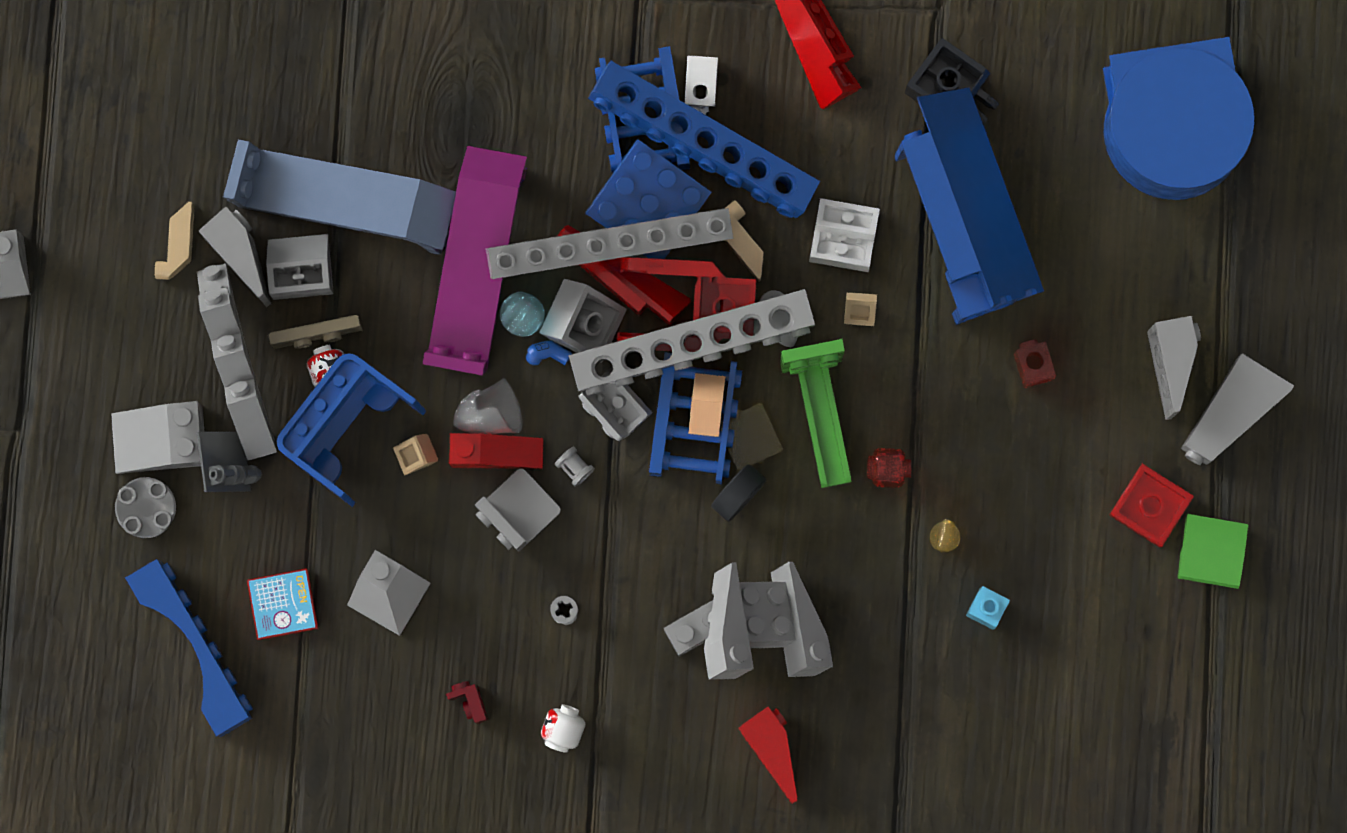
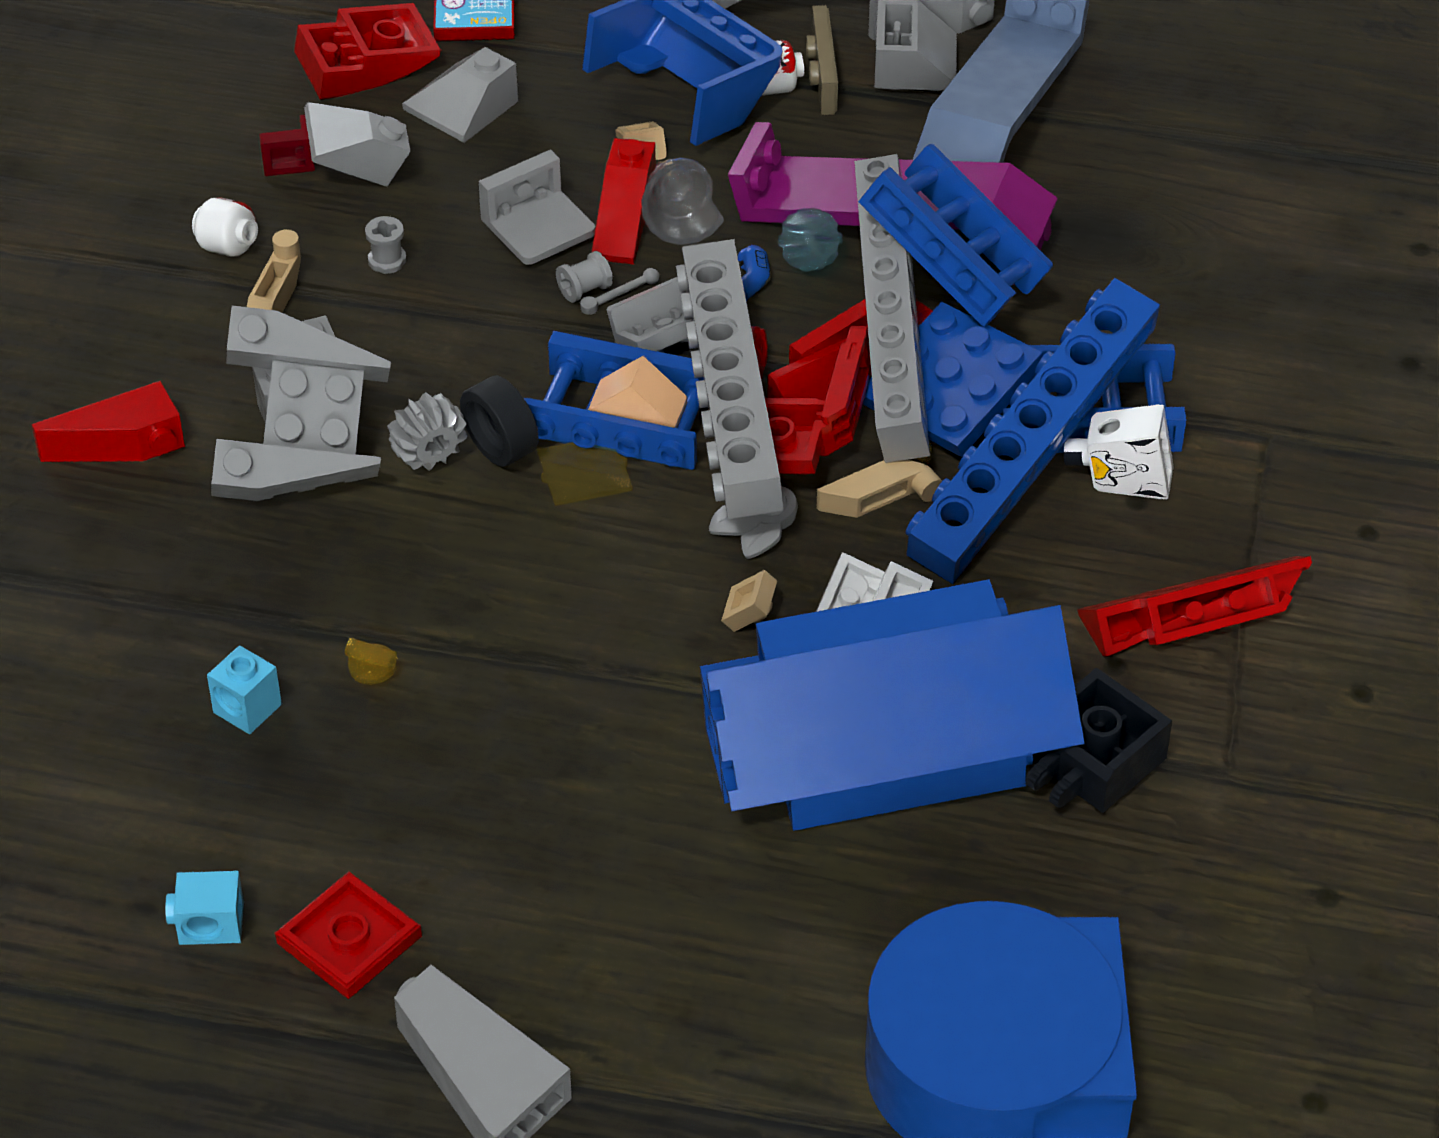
camera: 95 degrees right, 35 degrees down
light grey slope [539,279,627,363] -> none
bright green bracket [780,339,851,488] -> none
clear red head [867,448,911,488] -> none
clear red brick [1014,339,1056,389] -> none
light grey slope [1147,316,1201,420] -> none
bright green slope [1178,514,1248,589] -> none
none -> medium azure brick [166,871,244,945]
none -> tan piece [247,230,301,312]
none -> red slope [294,3,441,99]
none -> light grey slope [304,102,410,187]
none -> light grey gear [387,392,467,471]
none -> light grey hinge [580,268,660,315]
none -> blue fence [858,144,1053,327]

